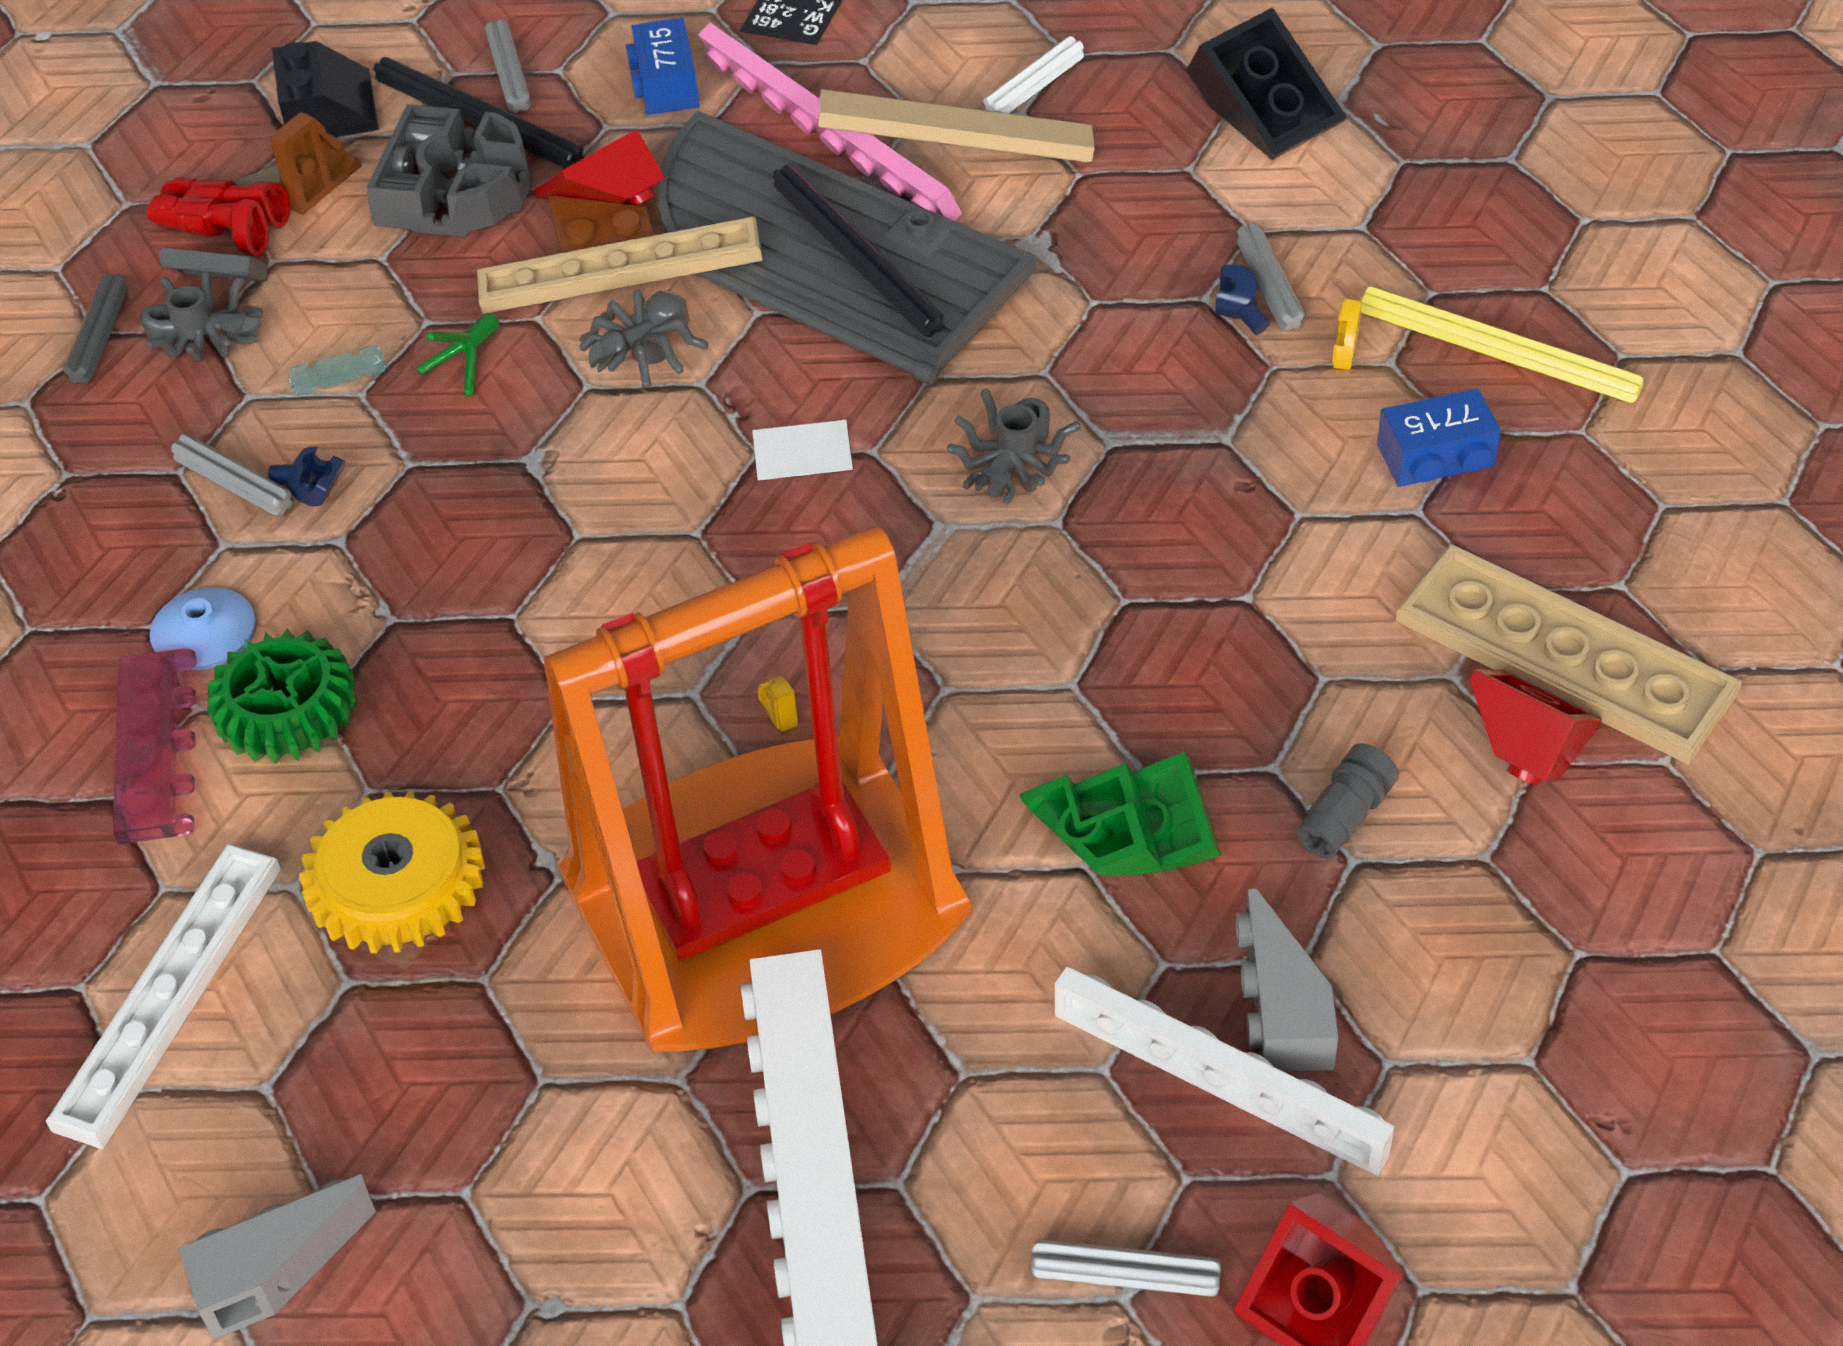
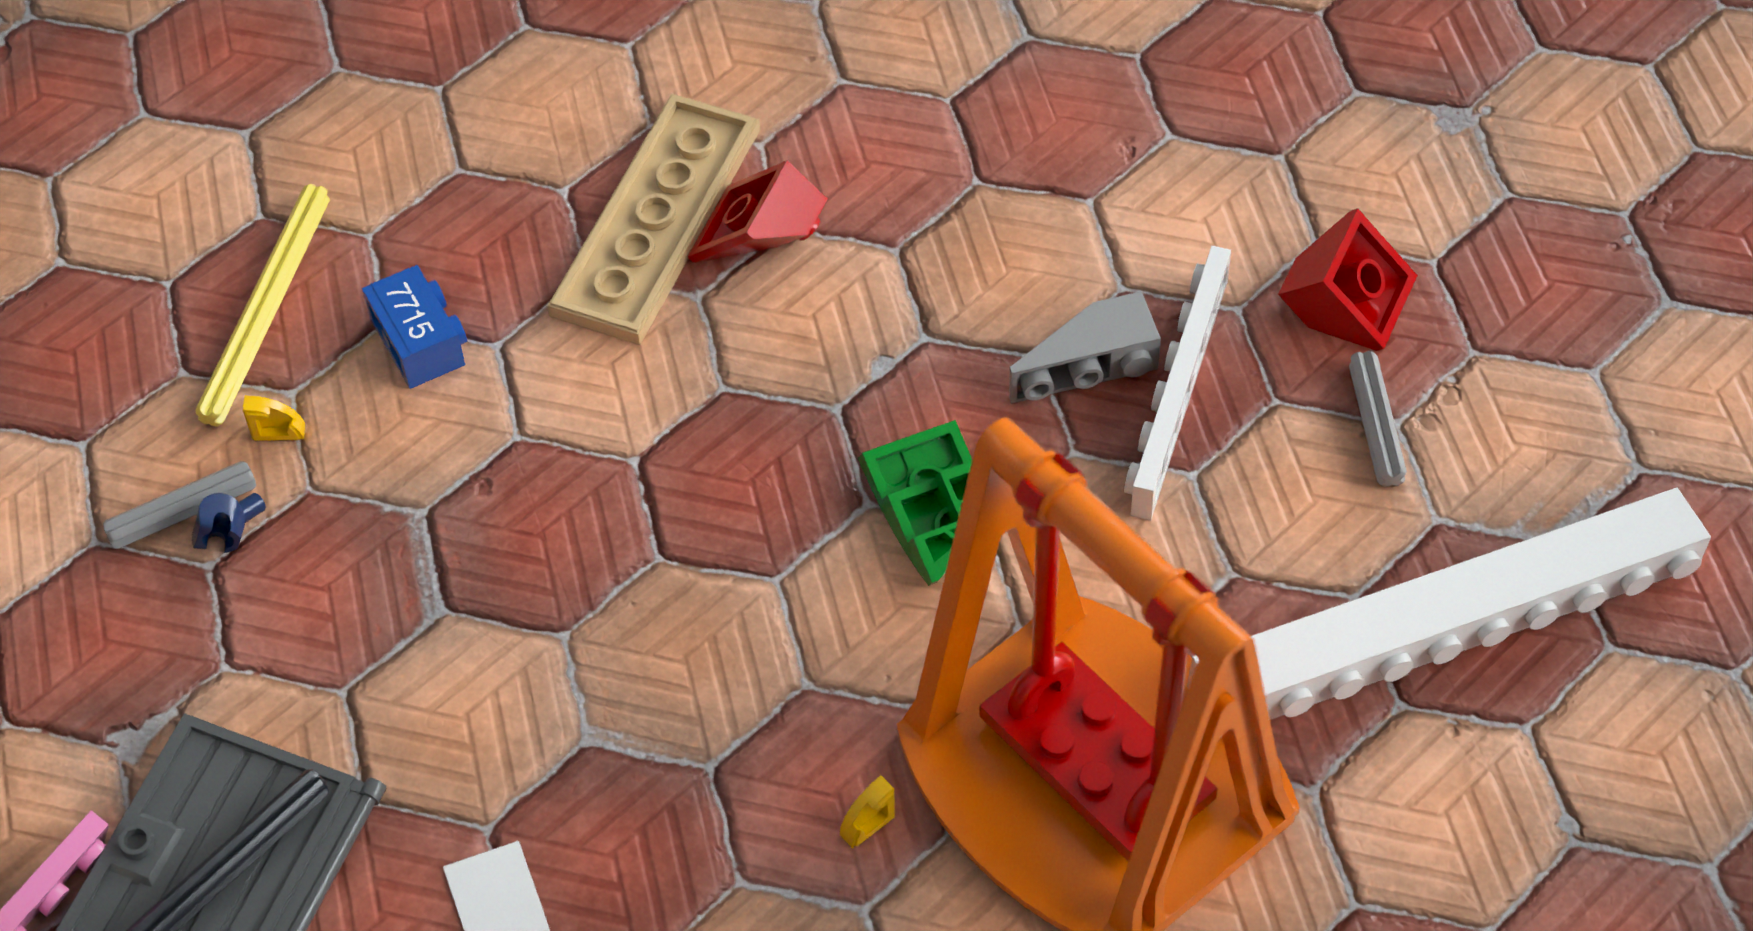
camera: 105 degrees left, 5 degrees up
dark grey animal [947,388,1080,504] -> none
dark grey axle [1296,743,1399,859] -> none

